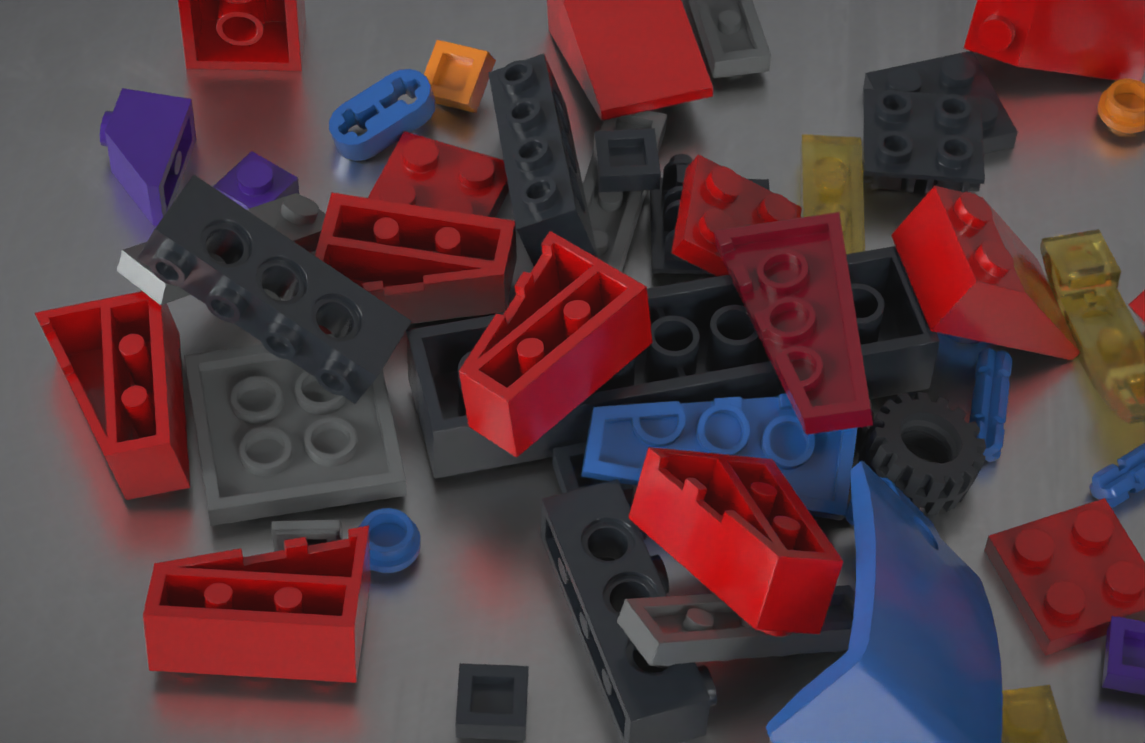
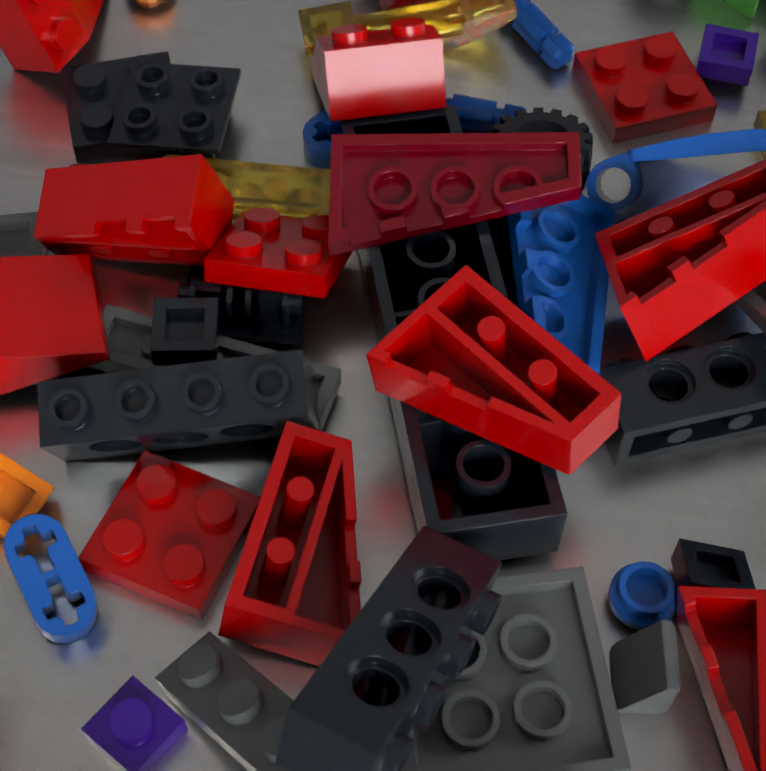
camera: 85 degrees left, 5 degrees up
none -> red wedge [34,154,235,266]
none -> black plate [671,538,756,589]

